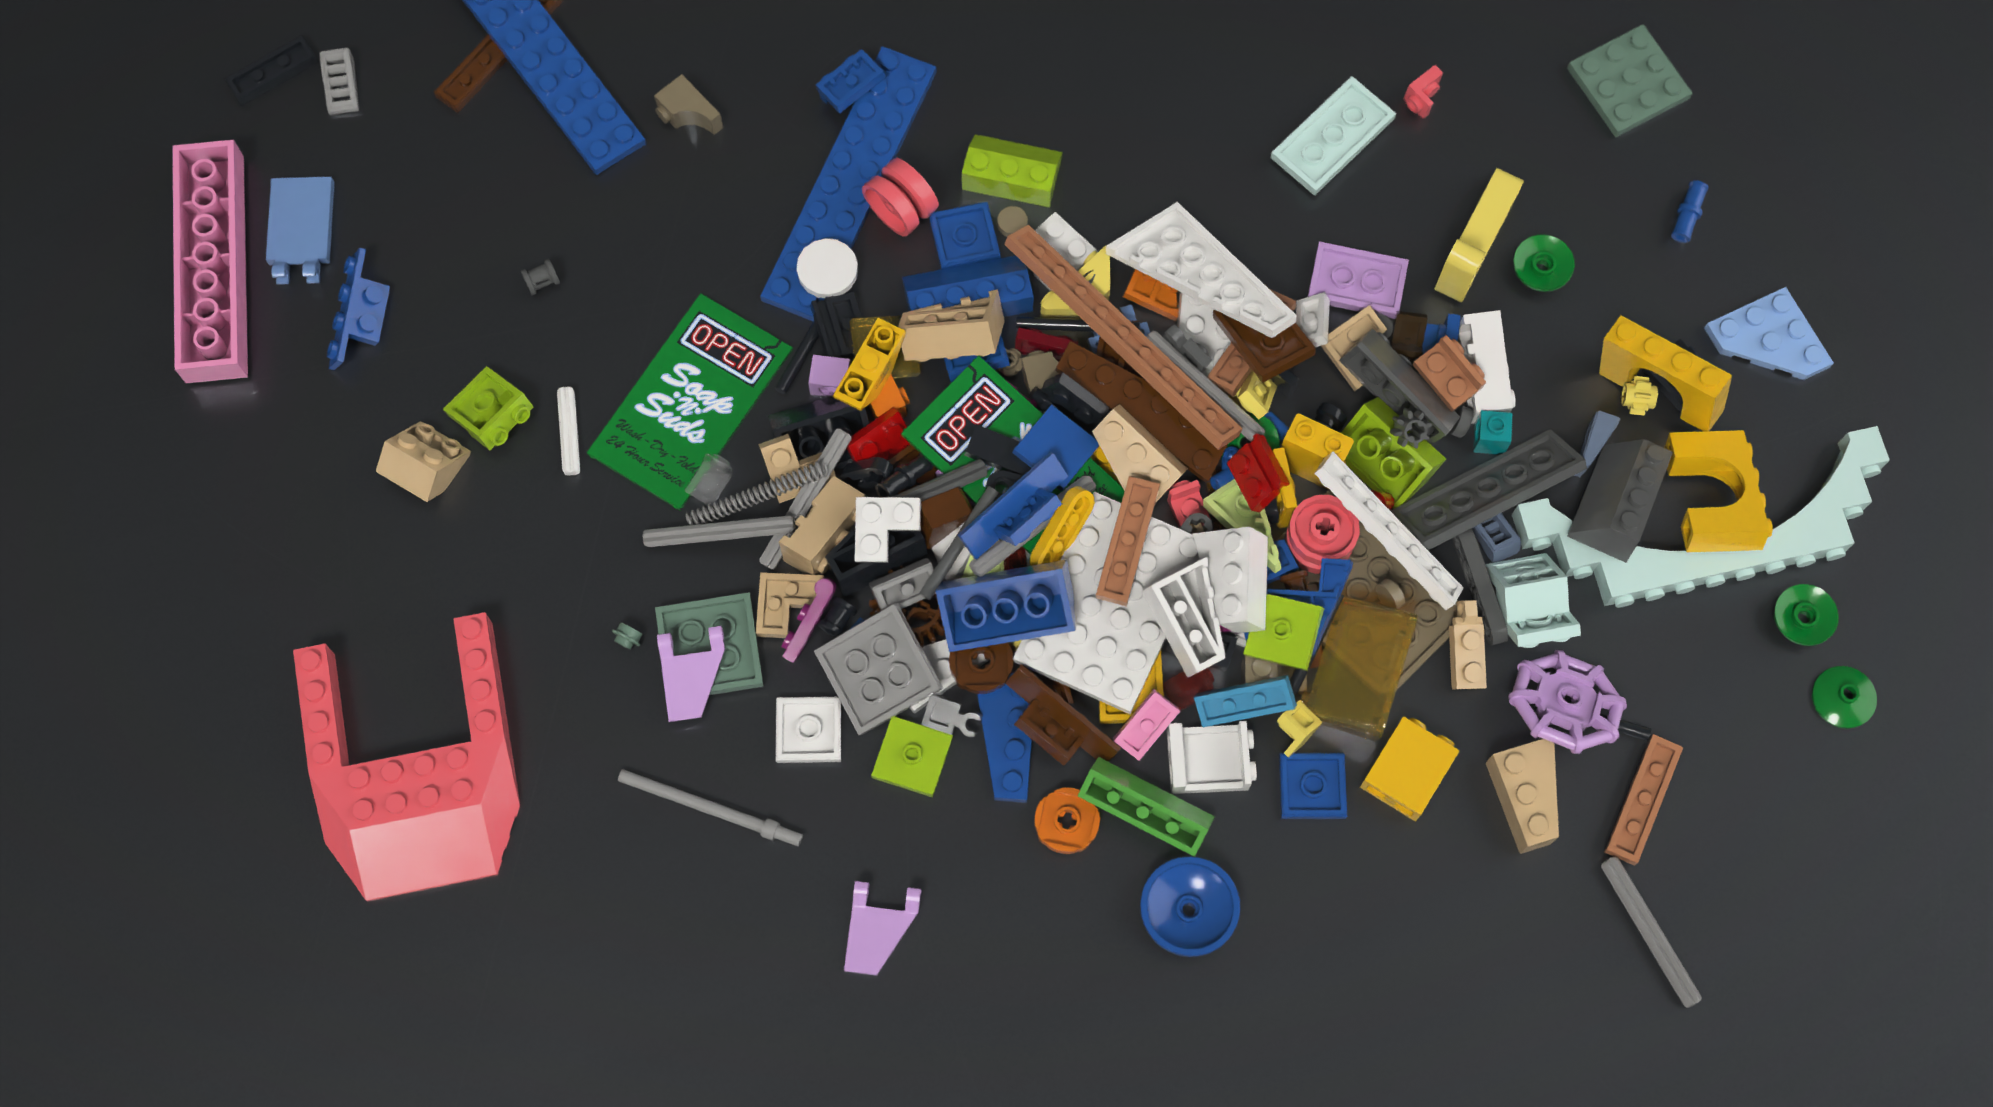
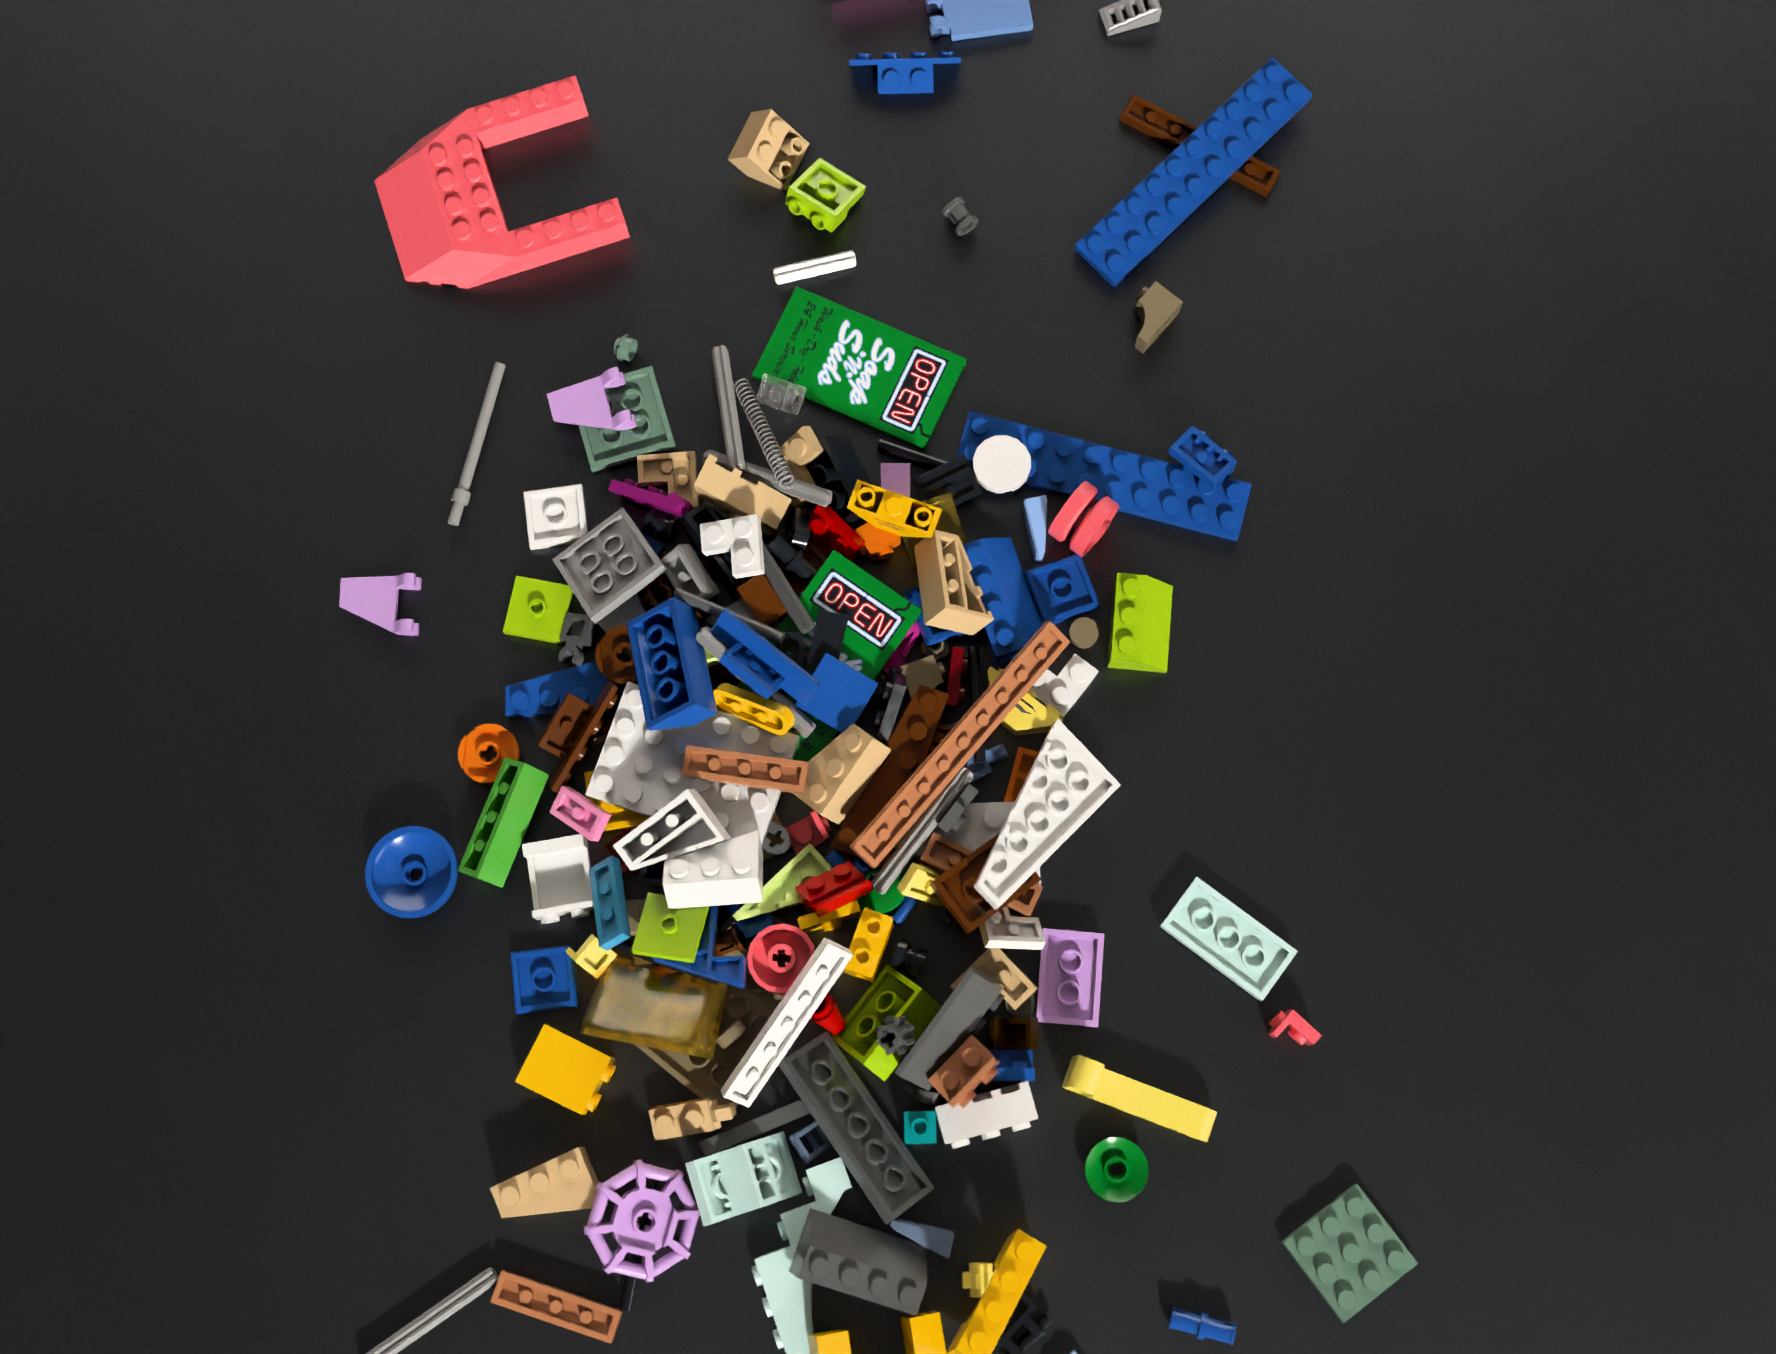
camera: 85 degrees right, 5 degrees up
none -> light blue slope [1022,495,1047,563]

